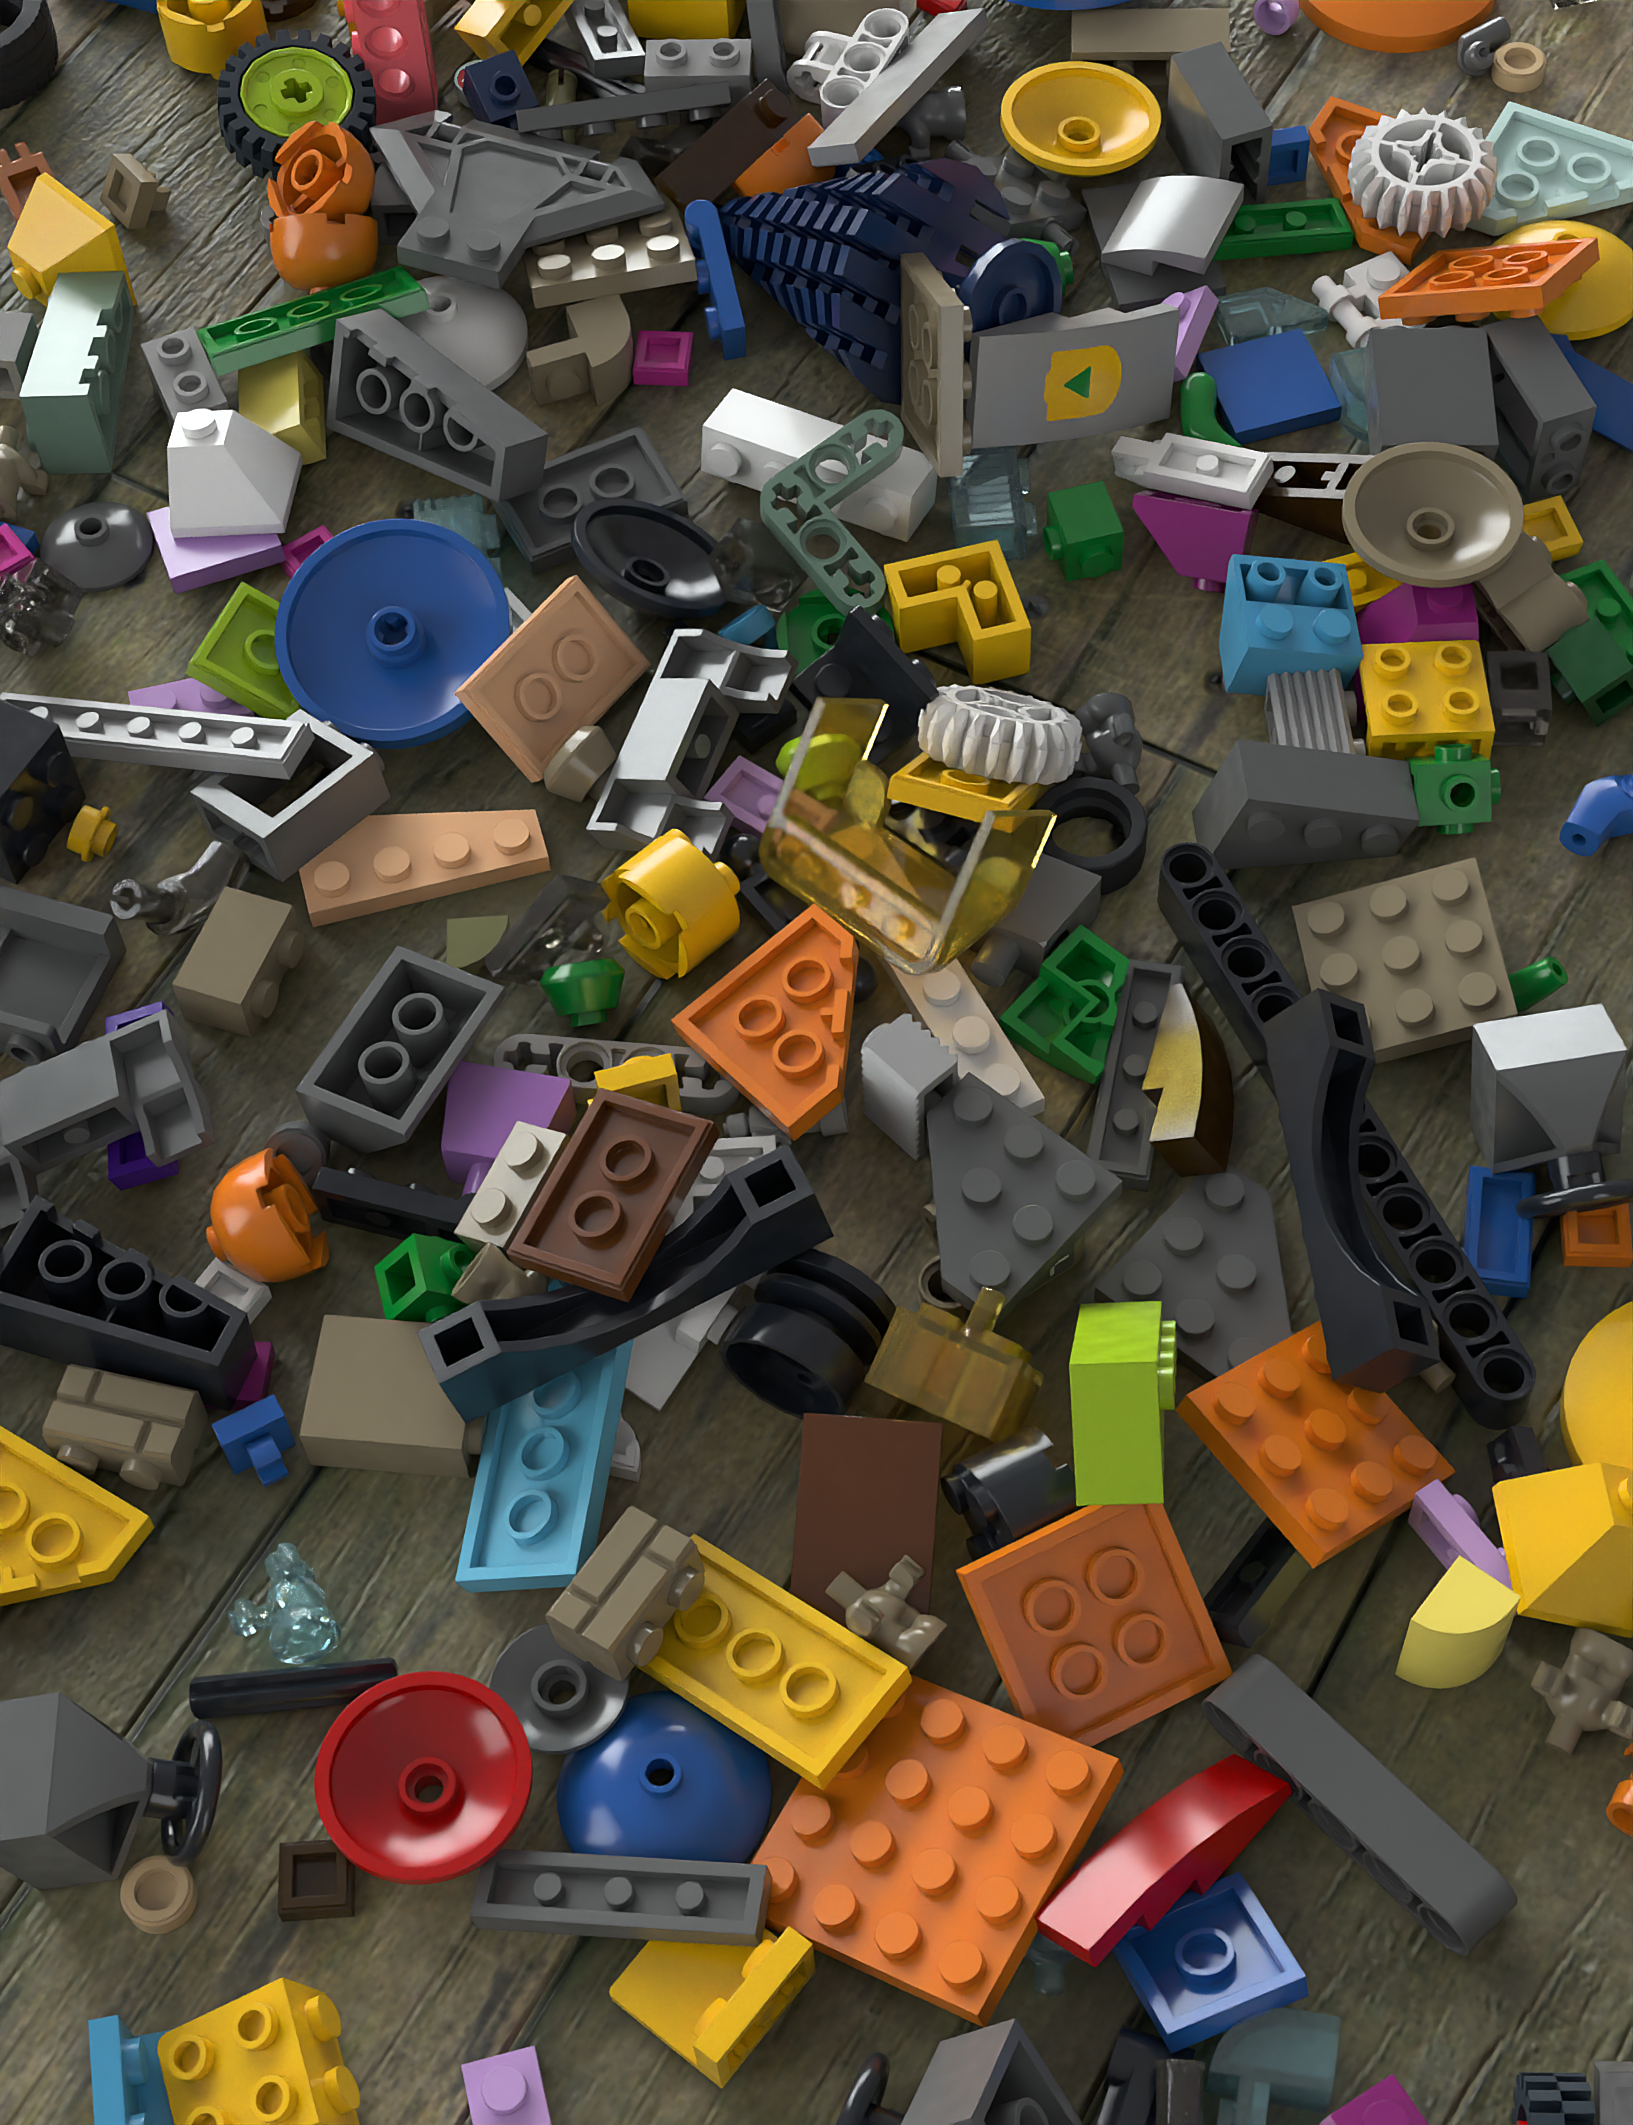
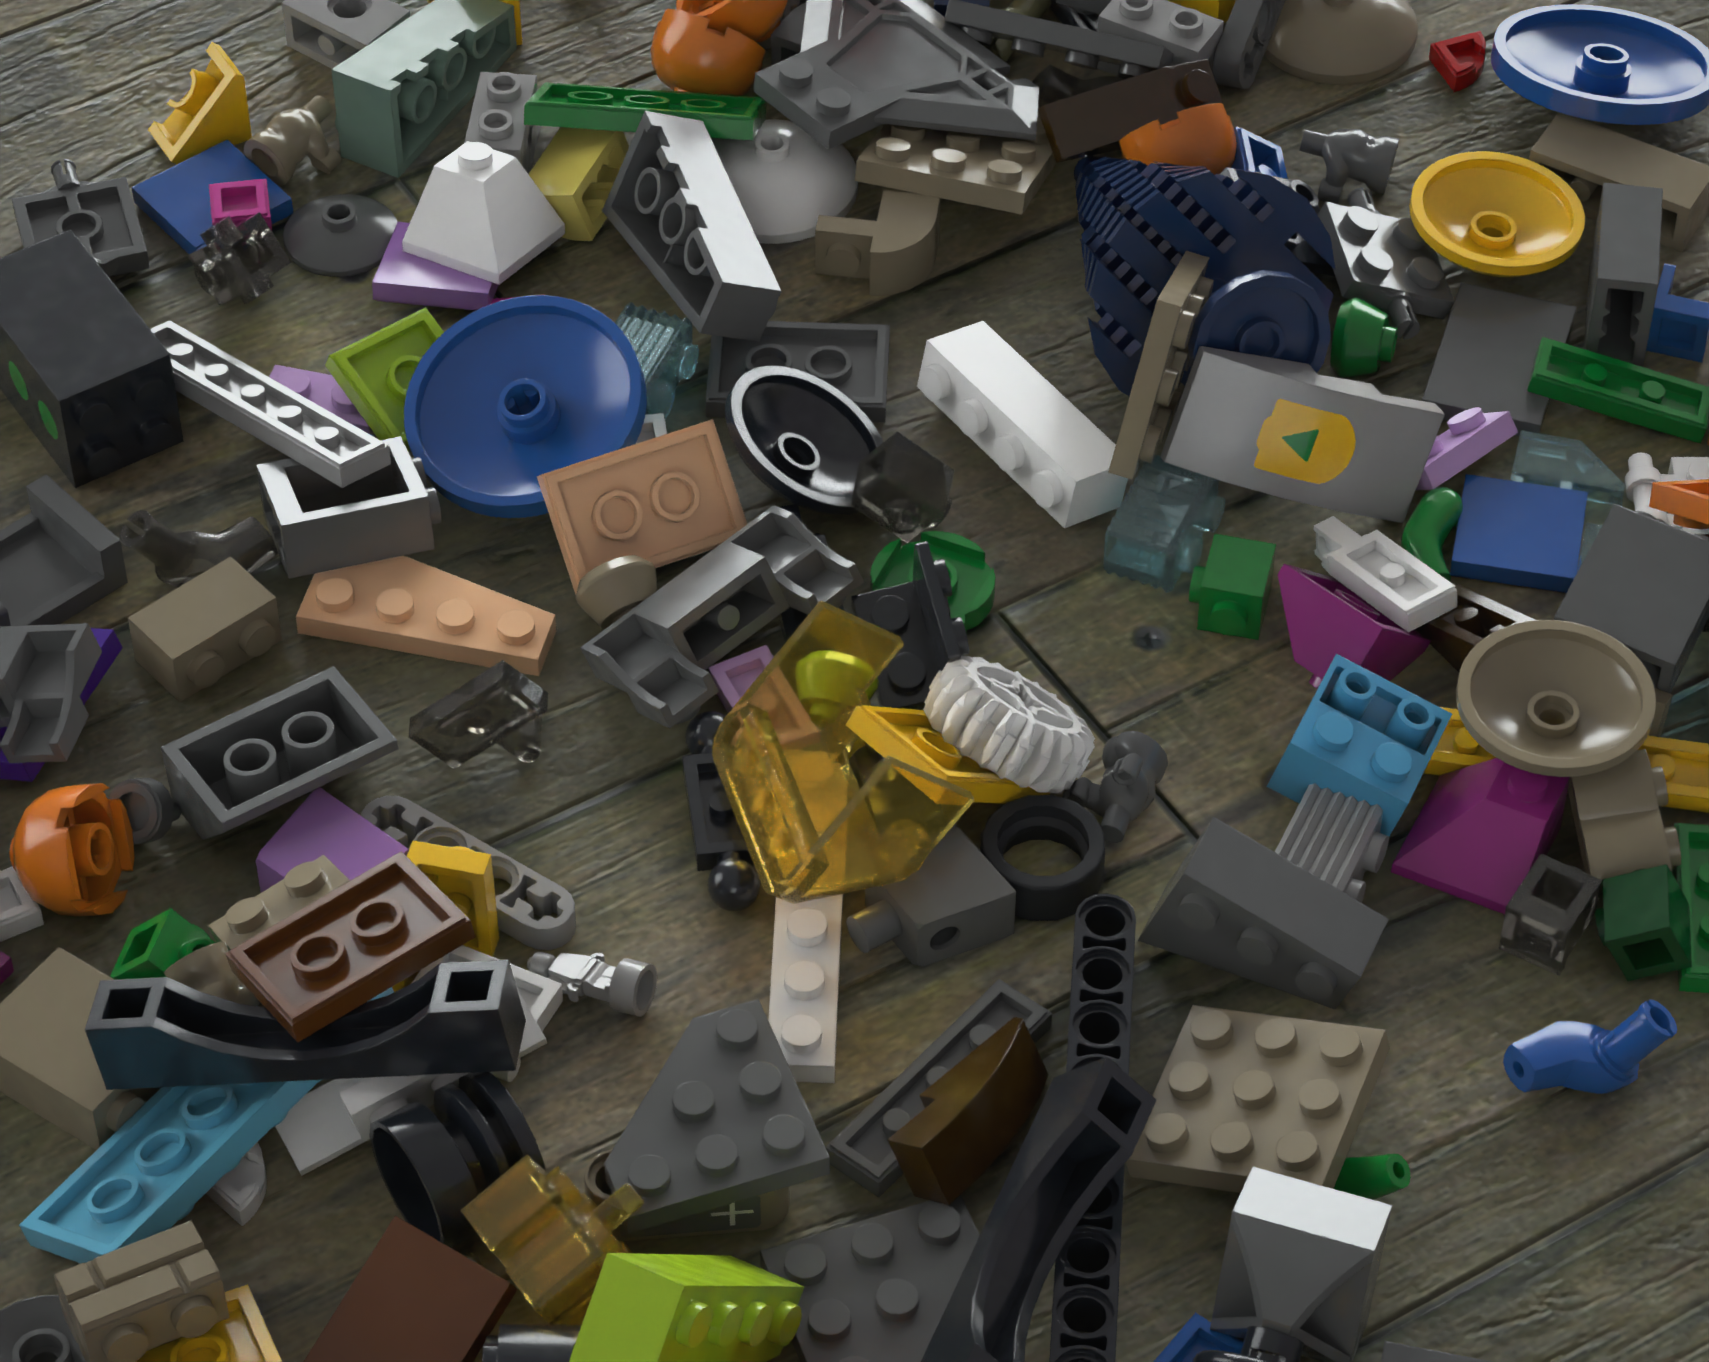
camera: 25 degrees right, 10 degrees down
yellow plate [67,805,119,862] -> none
black plate [312,1166,476,1245] -> none
olive tile [446,915,511,975] -> none
green cone [540,958,625,1027] -> none
yellow brick [598,829,740,979] -> none
dark pink tile [632,330,694,386] -> none
orange plate [671,903,859,1141] -> none
blue plate [685,200,746,361] -> none
dark azure tile [718,604,777,650] -> none
sand green beam [760,409,904,617] -> none
white beam [787,8,910,129] -> none
light grey tile [807,8,989,167] -> none
light grey brick [860,1014,958,1161] -> none
yellow brick [884,539,1031,686] -> none
green slope [998,924,1130,1085] -> none
light grey slope [1101,176,1244,276] -> none
yellow bracket [1359,640,1495,761] -> none
green brick [1405,743,1501,834] -> none

